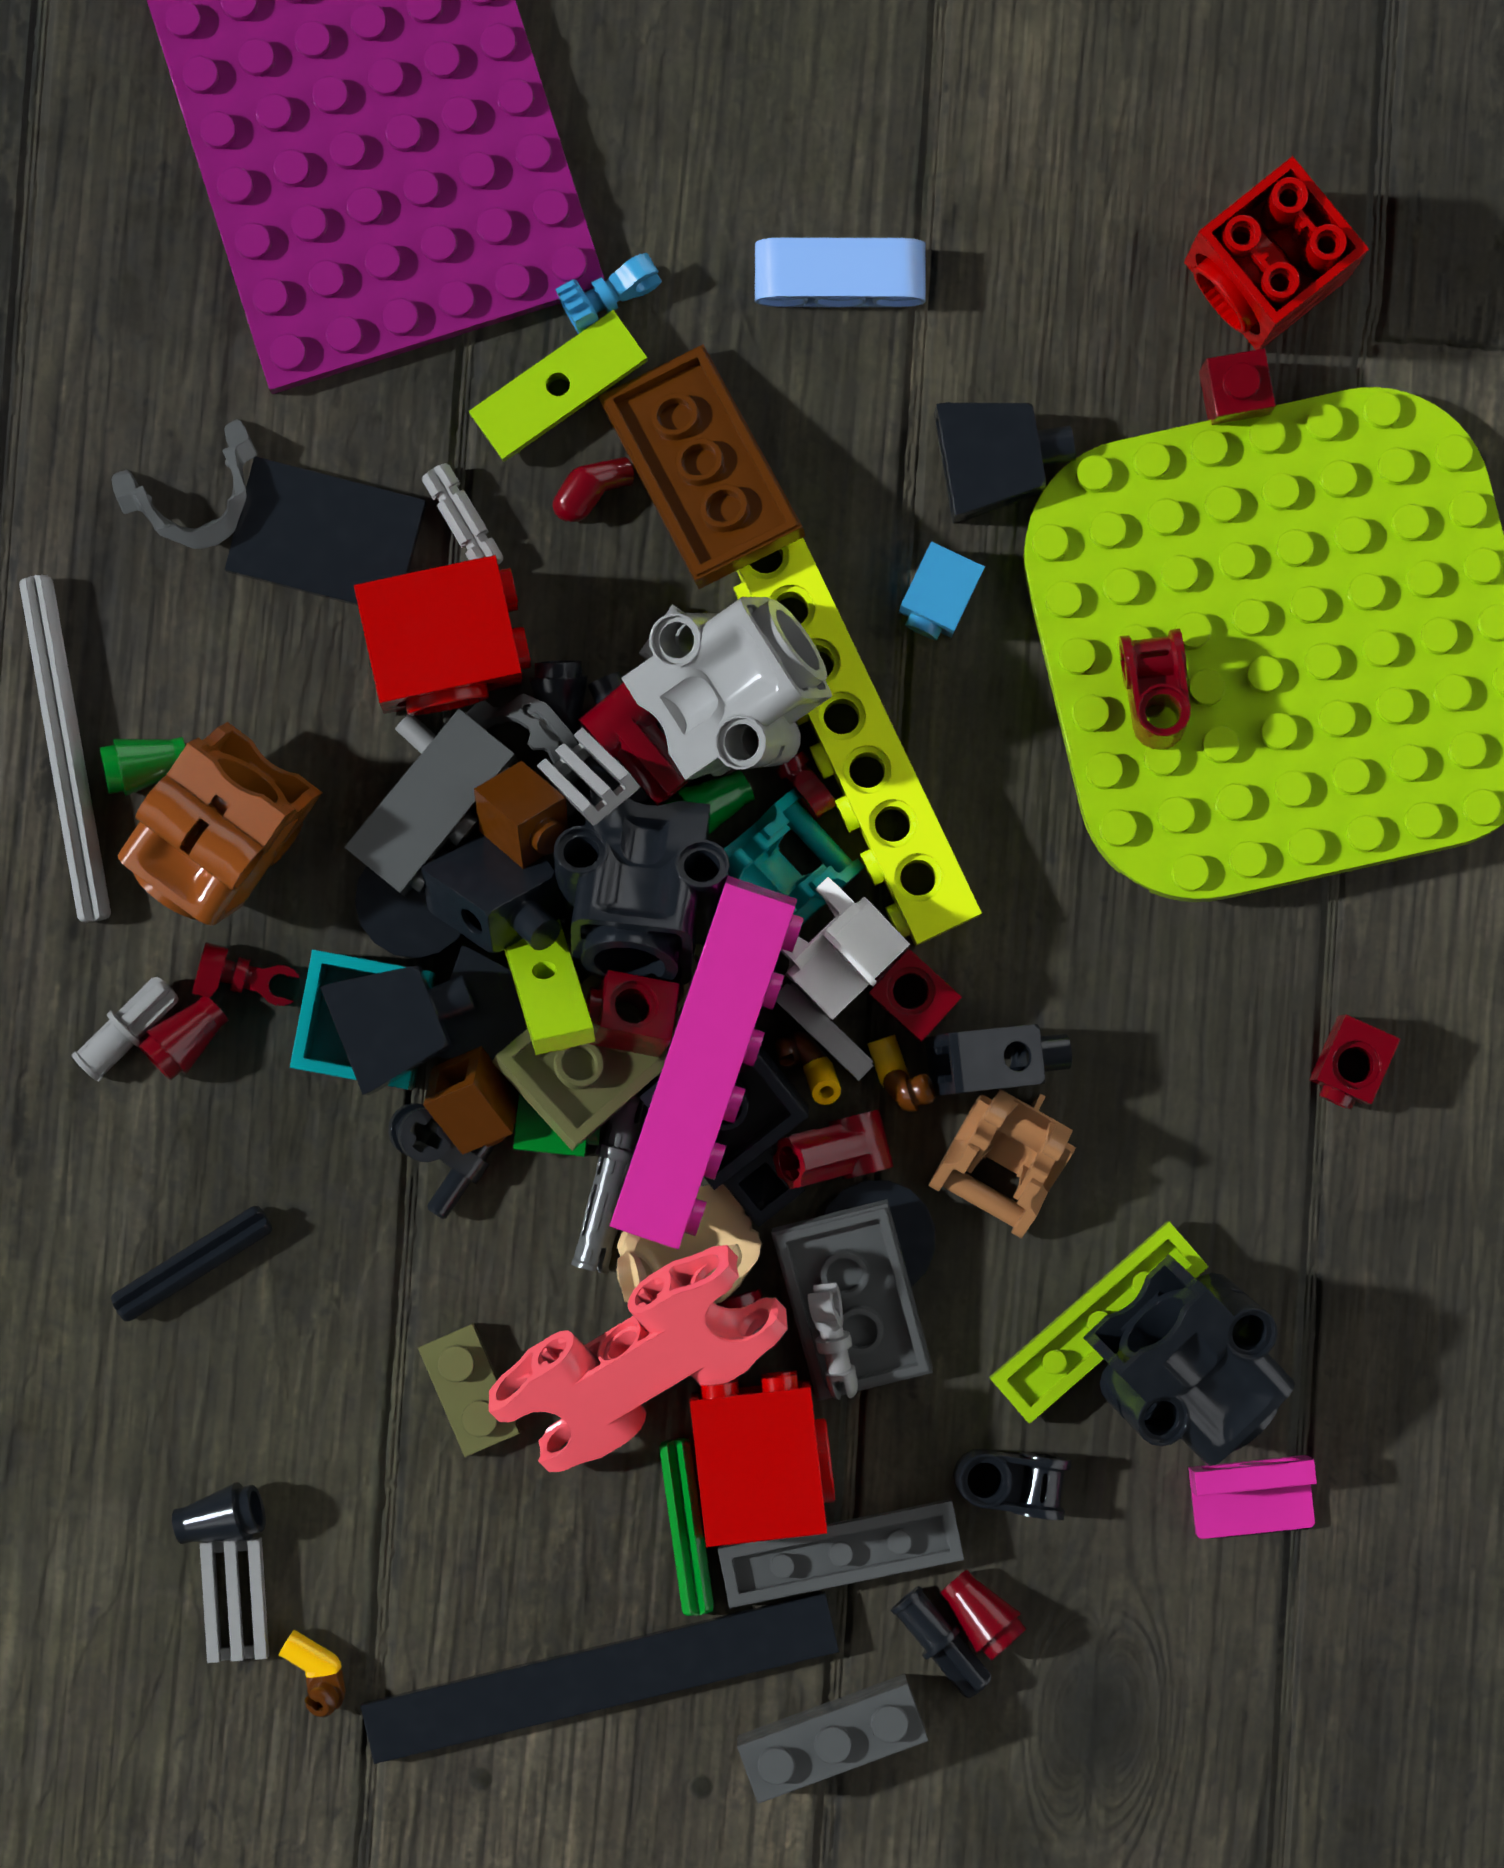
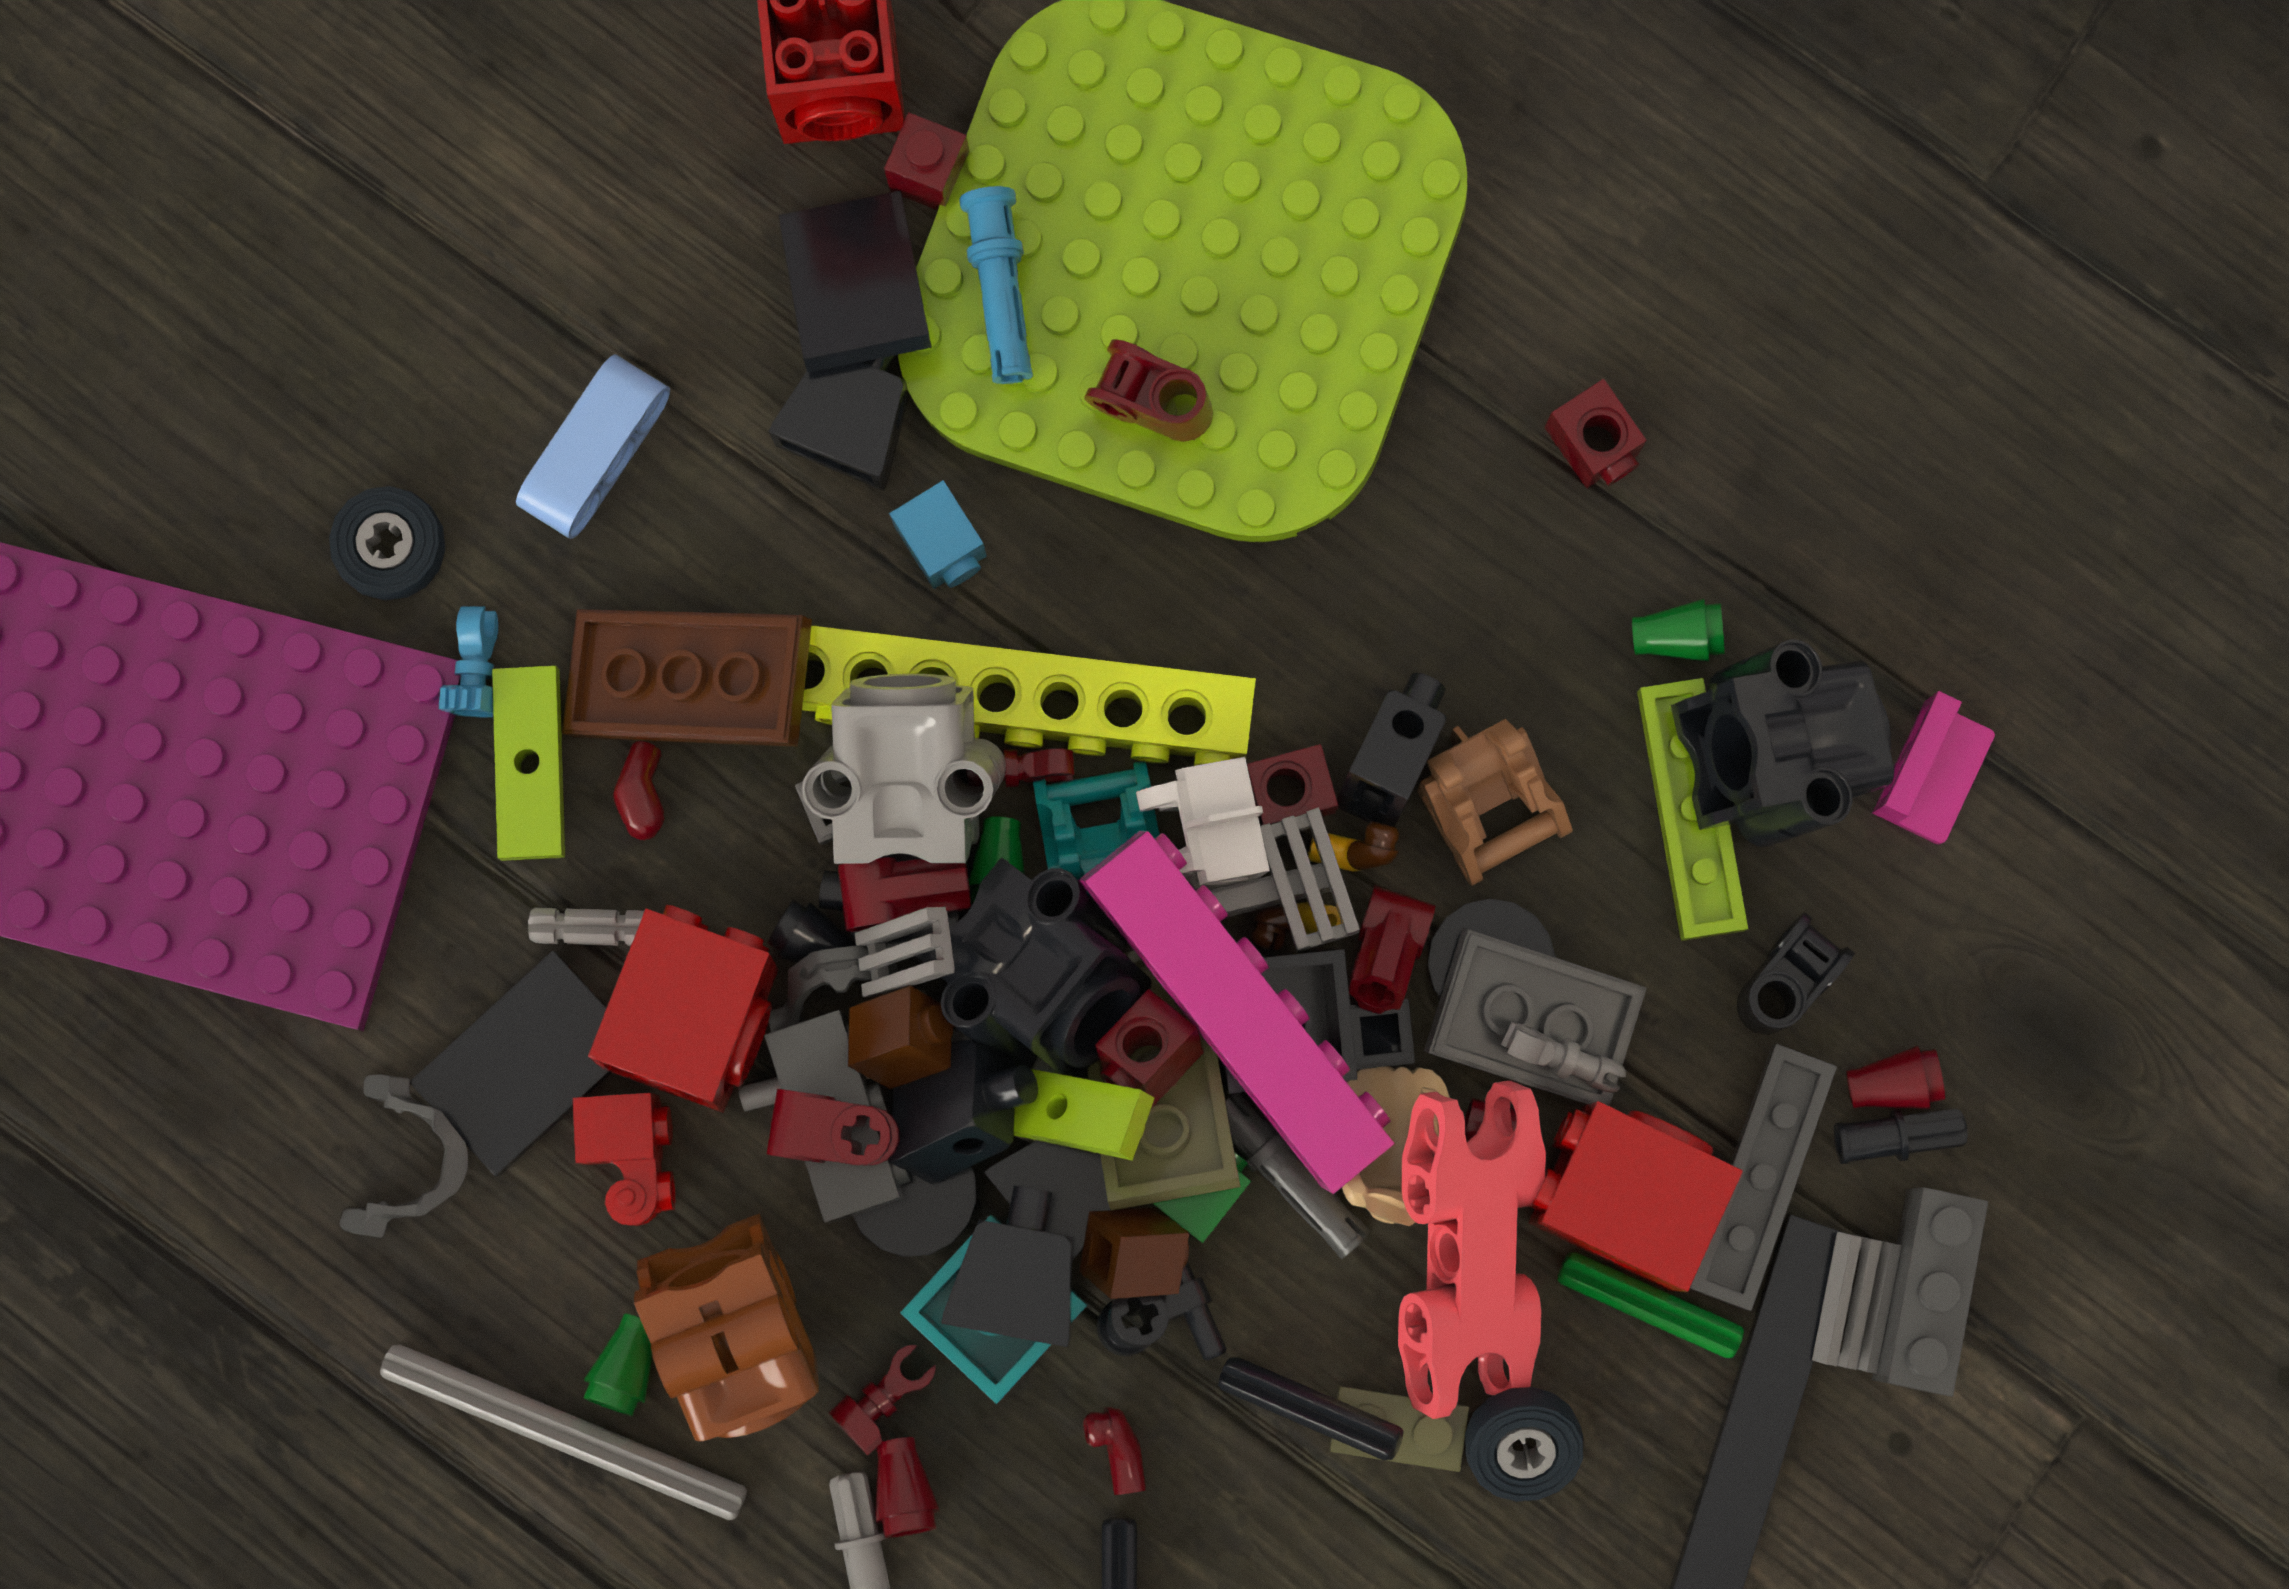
camera: 60 degrees left, 5 degrees down
none -> black bush [329,486,446,600]
none -> red brick [573,1093,676,1226]
none -> dark red piece [766,1088,900,1166]
none -> black tile [779,191,932,373]
none -> dark azure pin [959,186,1033,384]
none -> dark red arm [1083,1407,1146,1495]
none -> black axle [1218,1357,1404,1461]
none -> light grey tile [1260,807,1360,953]
none -> black bush [1465,1387,1583,1502]
none -> green cone [1632,599,1725,662]
none -> light grey tile [1812,1232,1902,1374]

